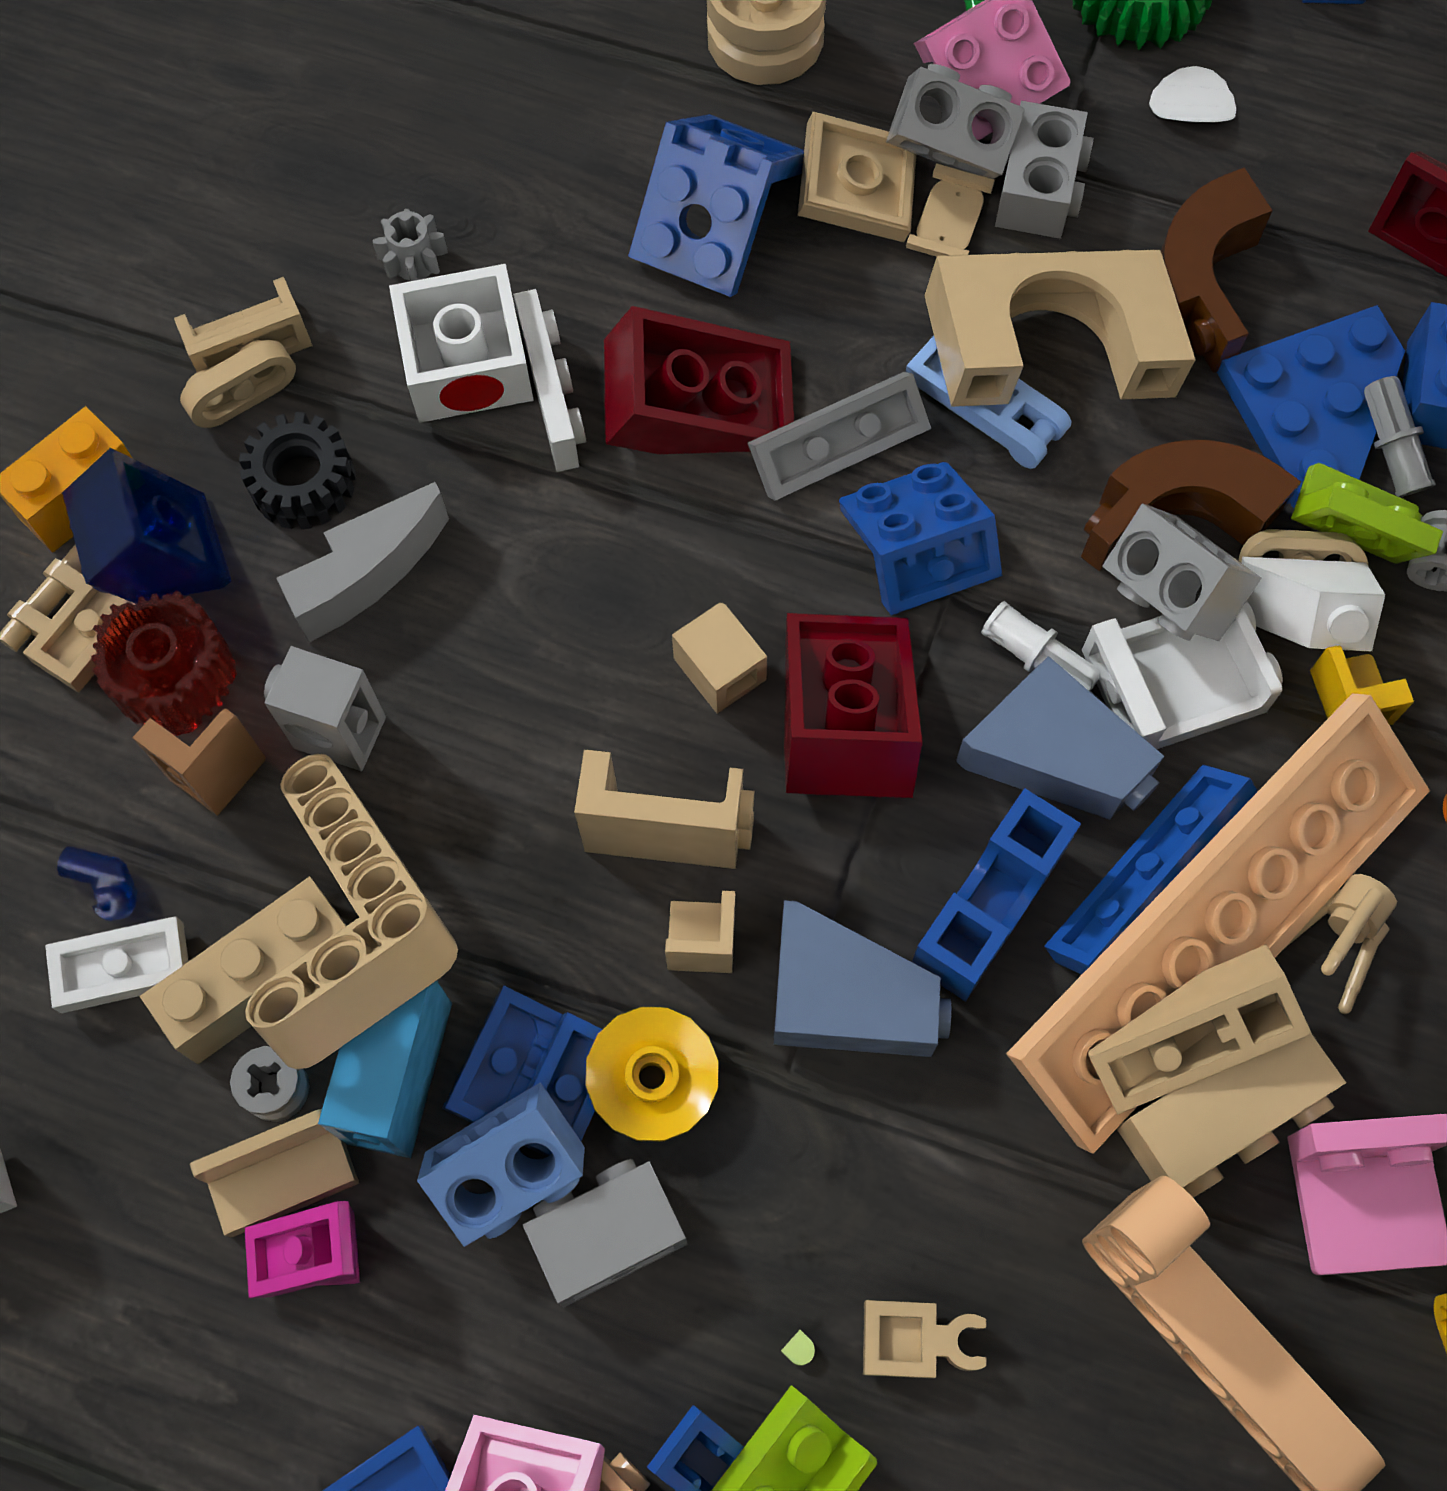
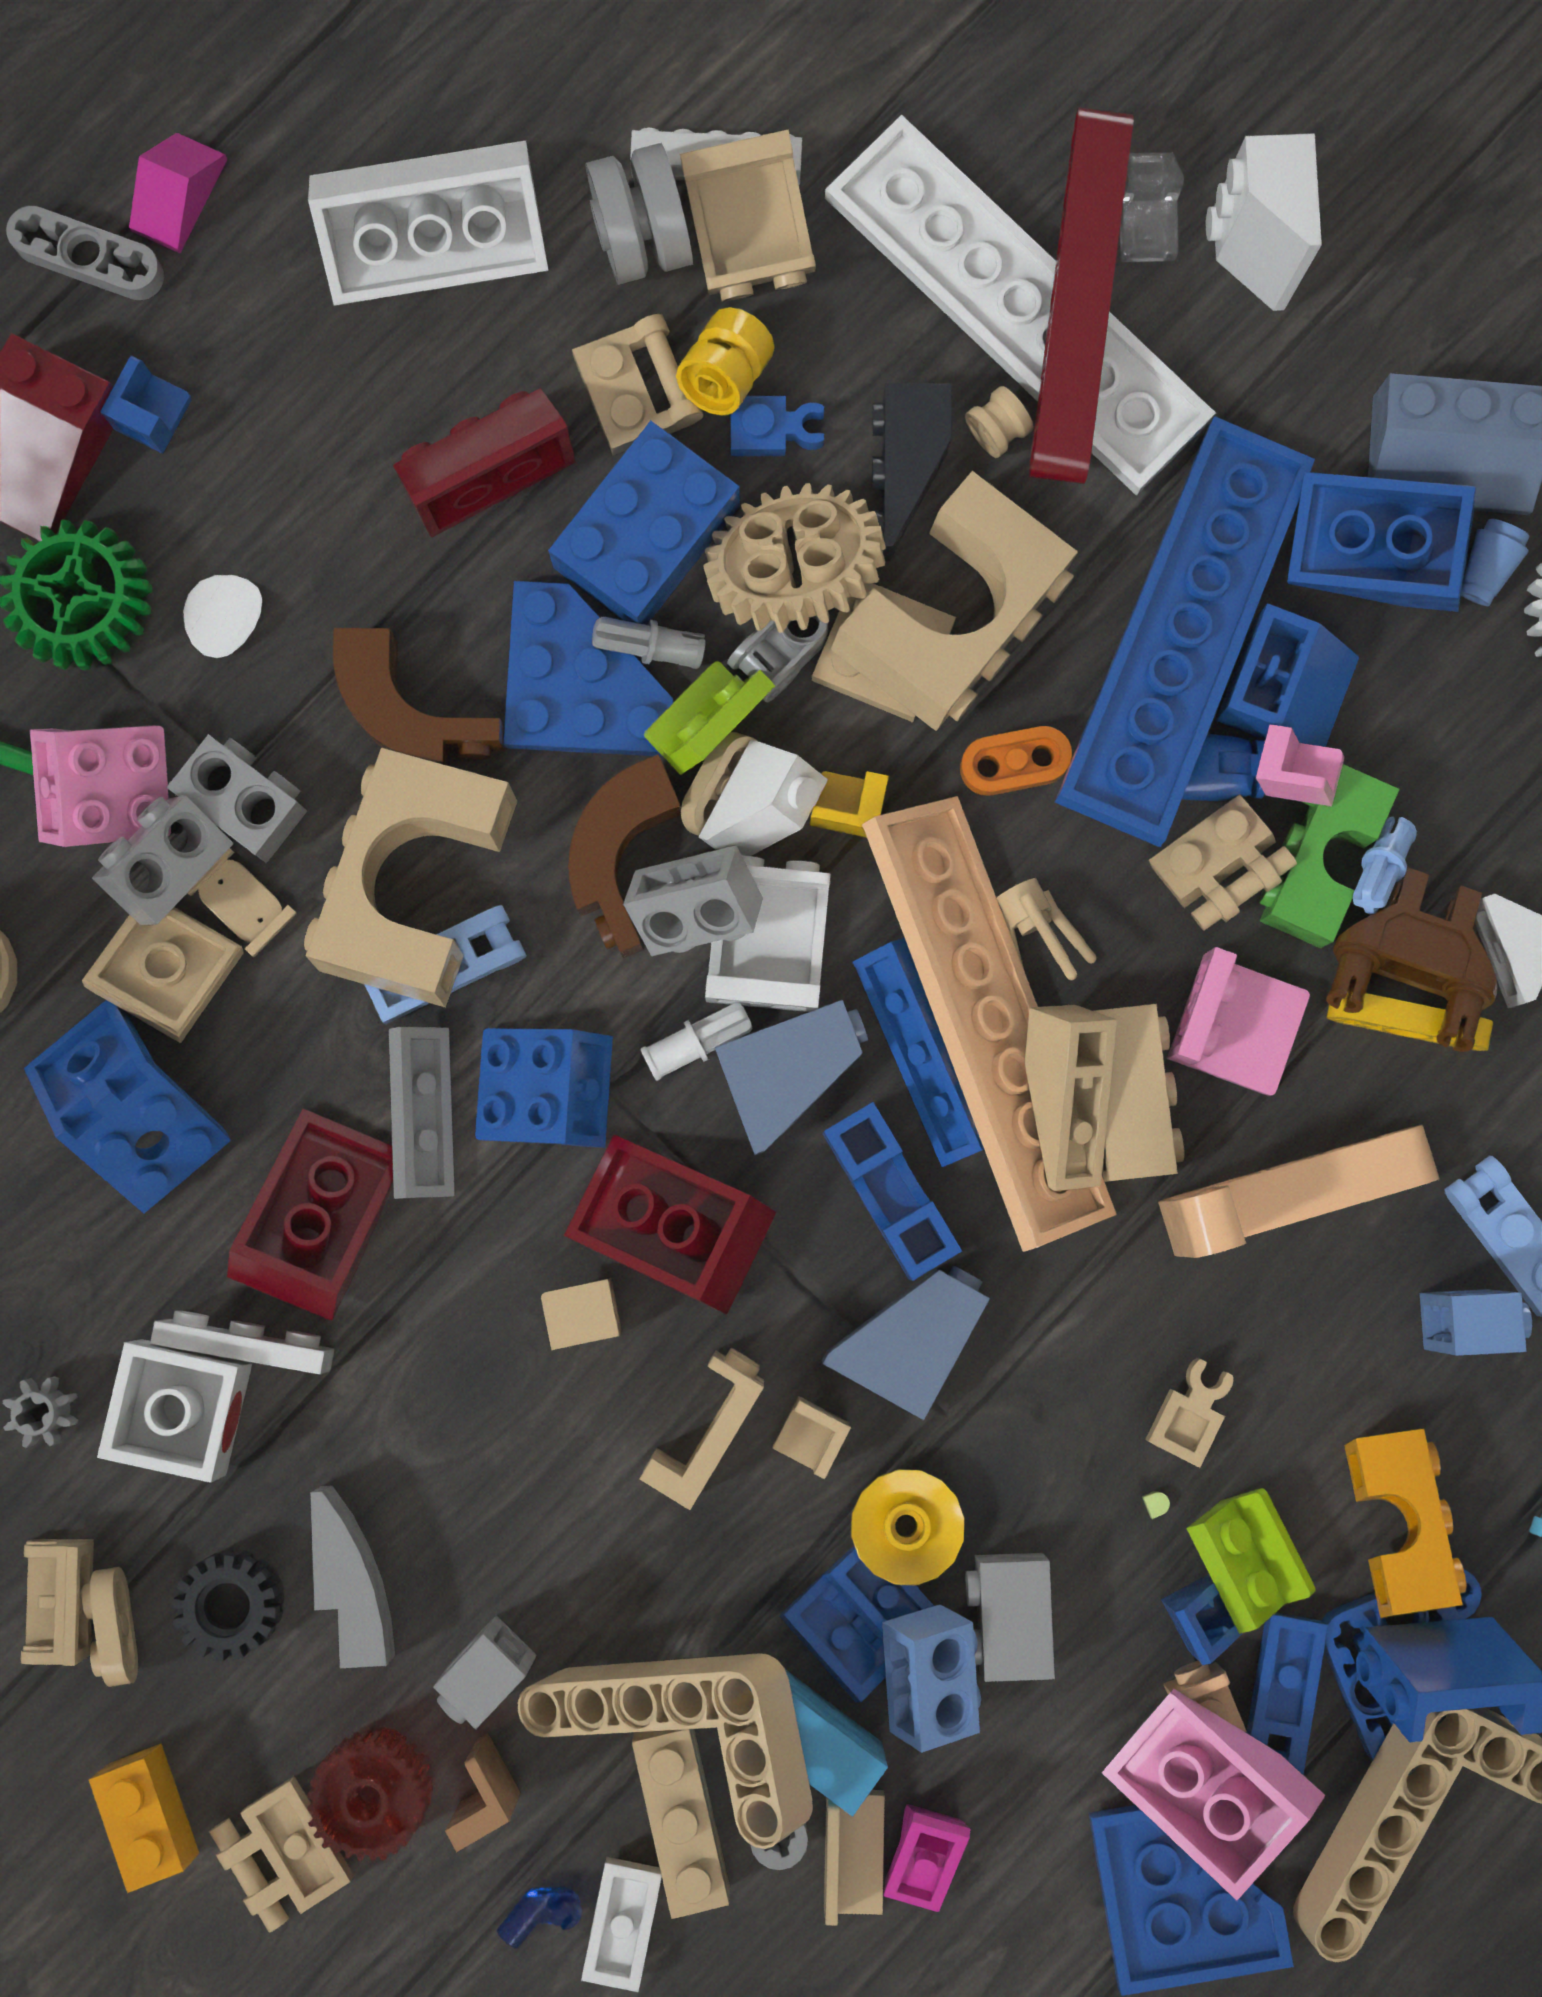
camera: 70 degrees left, 15 degrees up
clear blue slope [62,448,232,604] -> none

